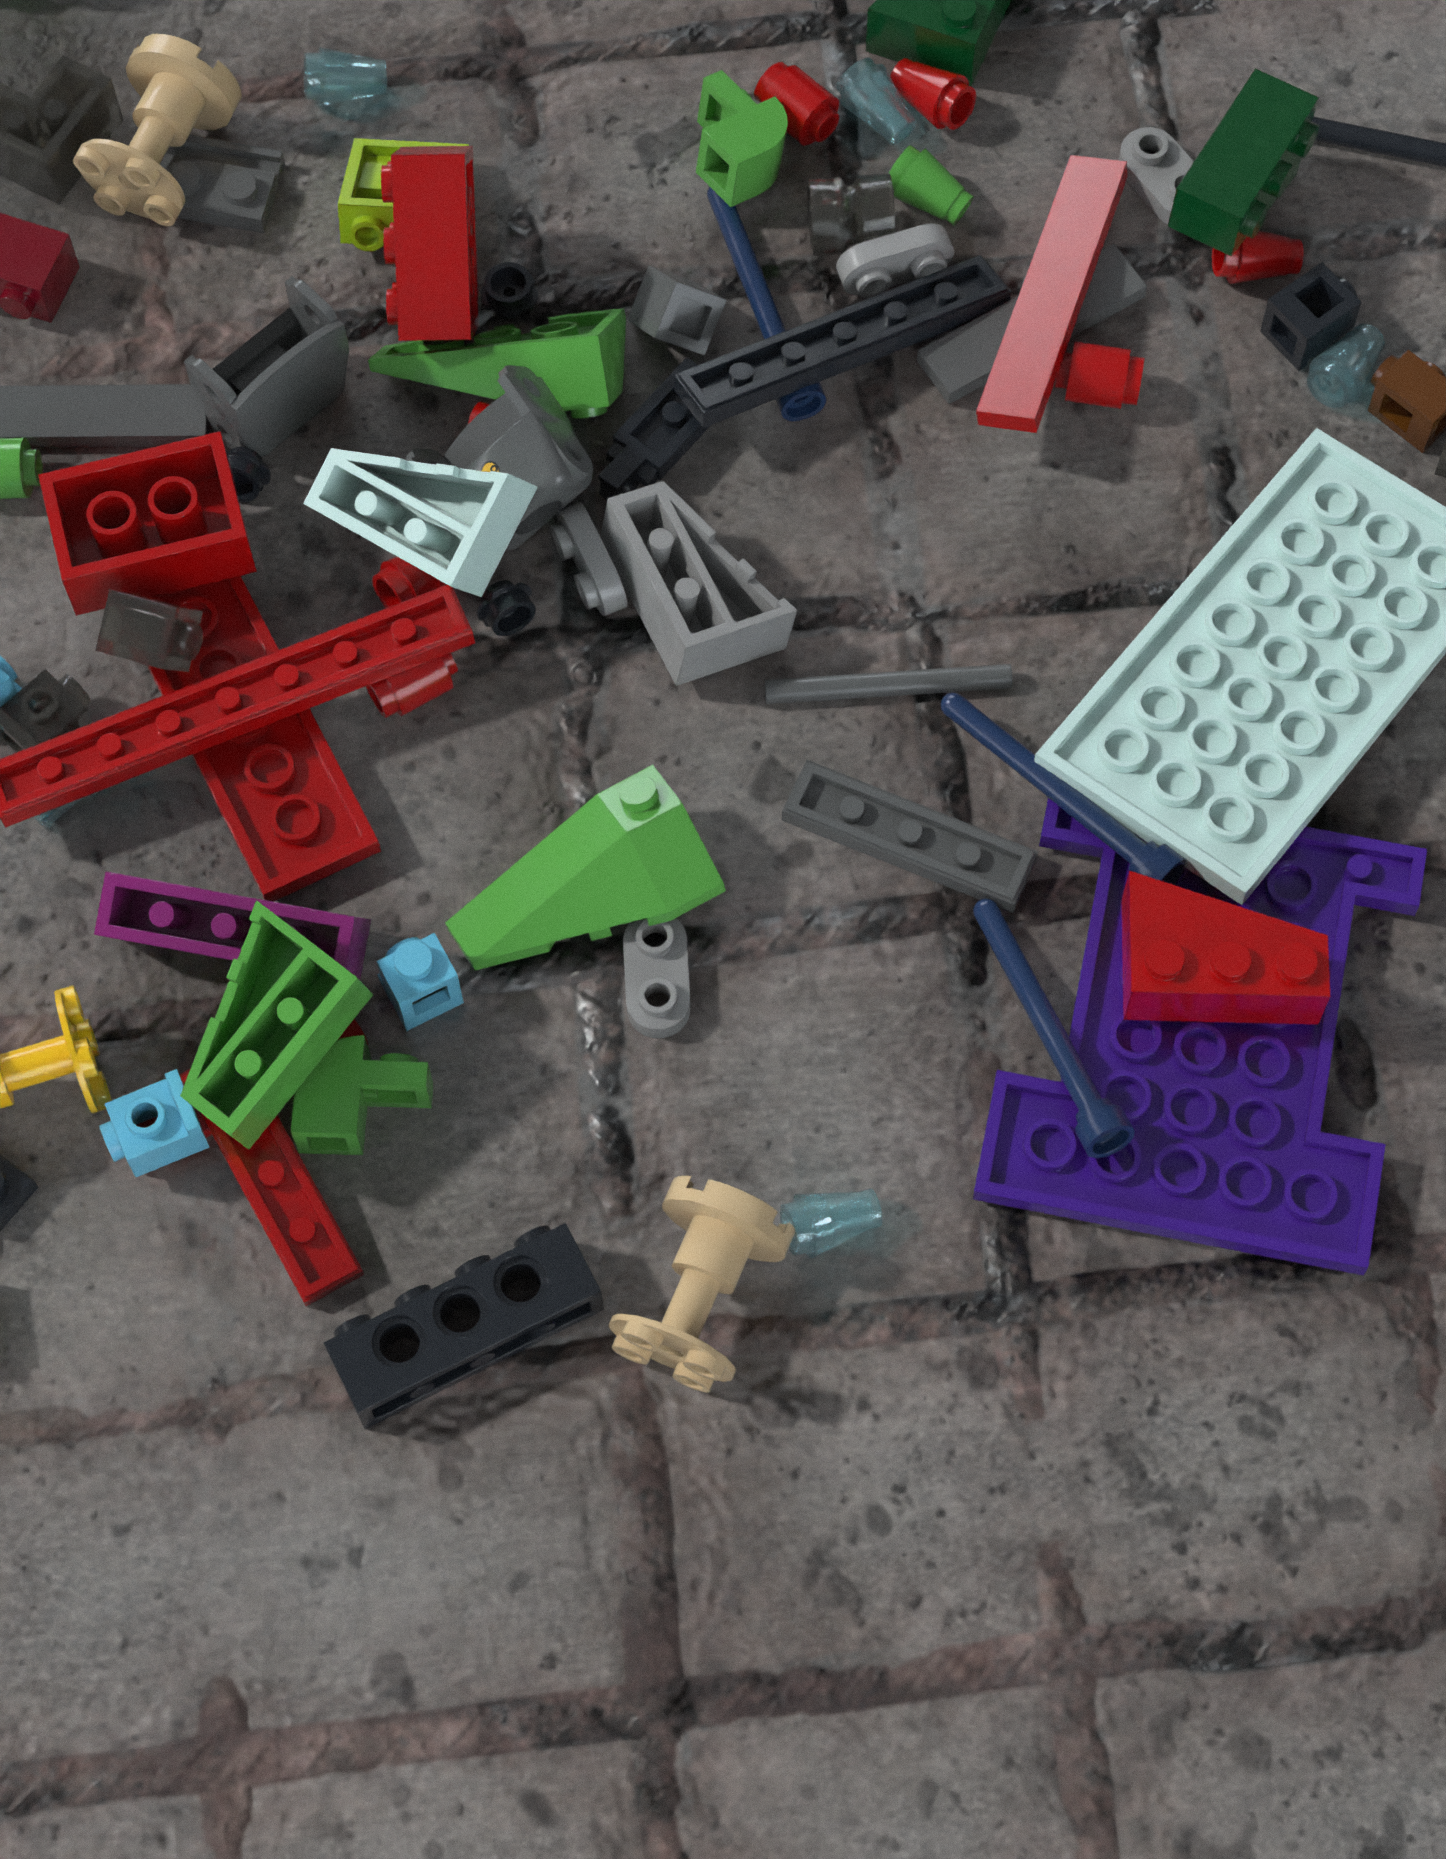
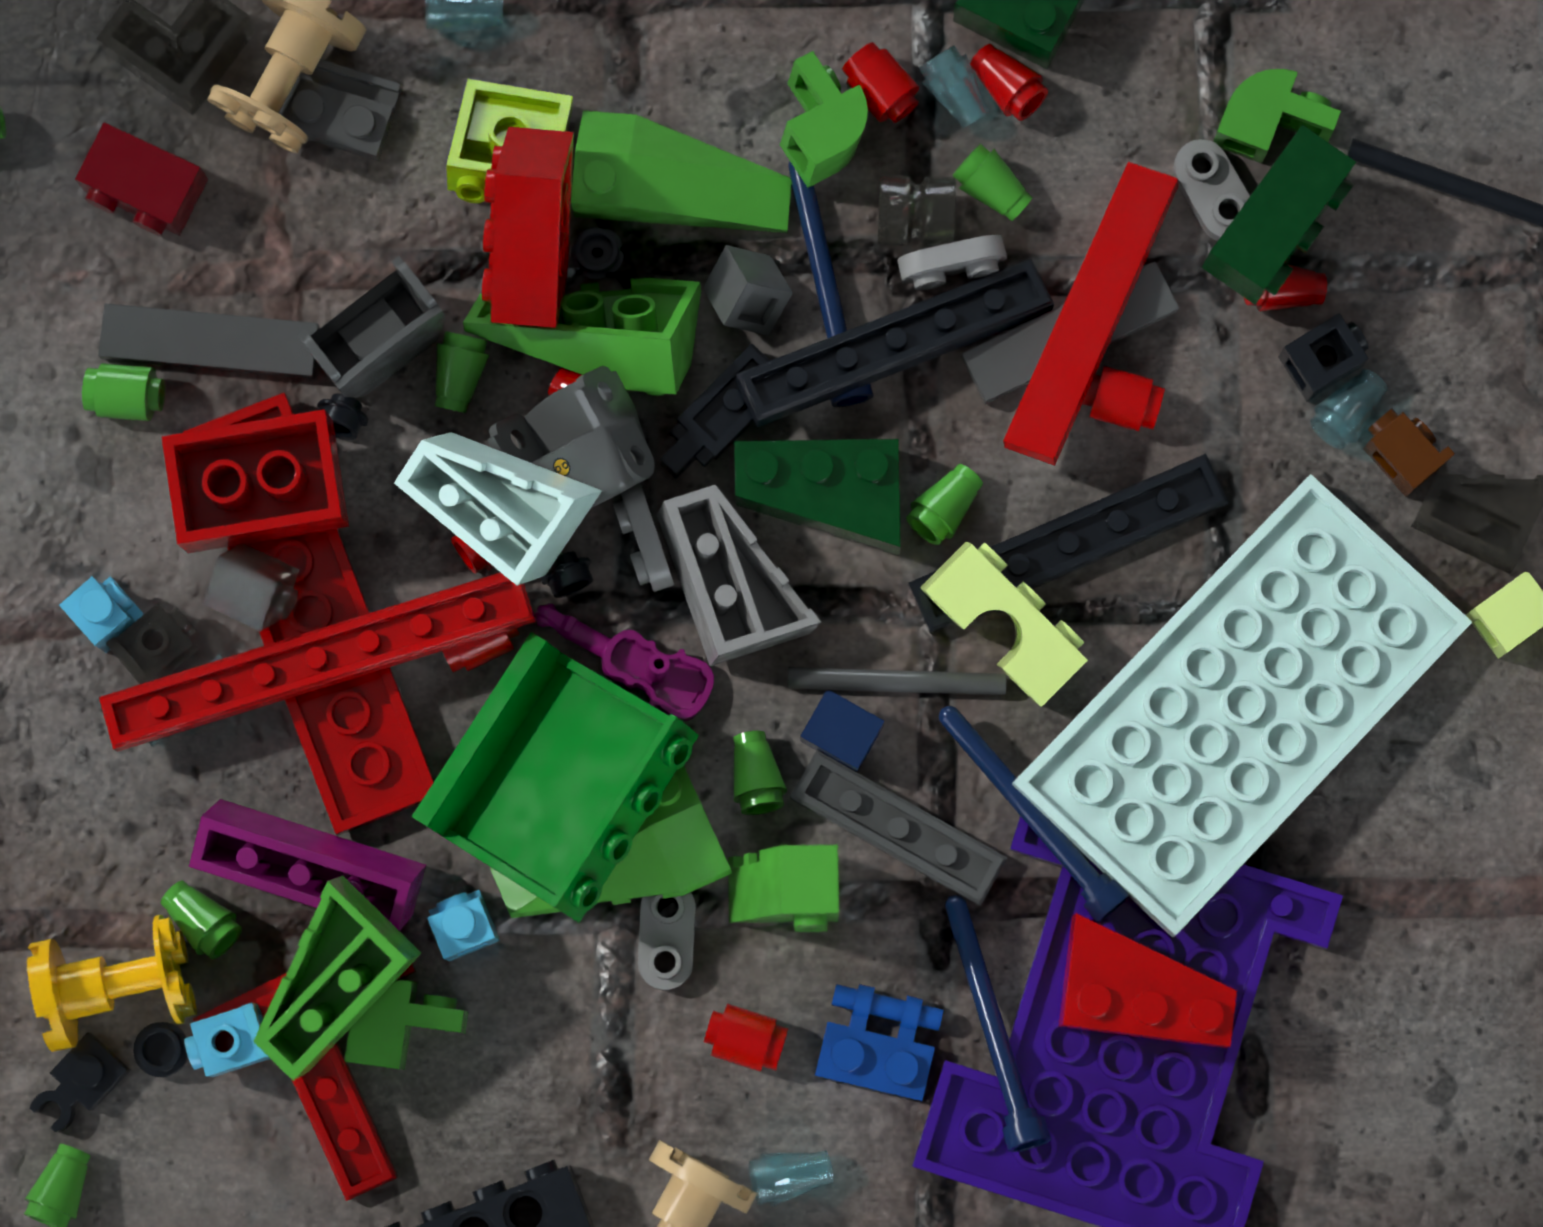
camera: 10 degrees right, 15 degrees up
none -> black plate [133,1022,188,1077]
none -> bright green cone [160,880,242,960]
none -> green panel [412,632,699,923]
none -> bright green cone [435,331,490,413]
none -> magenta piece [535,603,714,722]
none -> bright green wedge [571,111,792,233]
none -> red brick [704,1003,789,1072]
none -> bright green wedge [728,845,839,932]
none -> bright green cone [733,730,787,815]
none -> dark green wedge [734,439,901,556]
none -> dark blue panel [800,691,885,773]
none -> blue plate [815,984,943,1101]
none -> bright green cone [906,464,983,545]
none -> black tile [908,453,1228,634]
none -> yellowish green arch [920,542,1088,707]
none -> bright green brick [1213,69,1341,164]

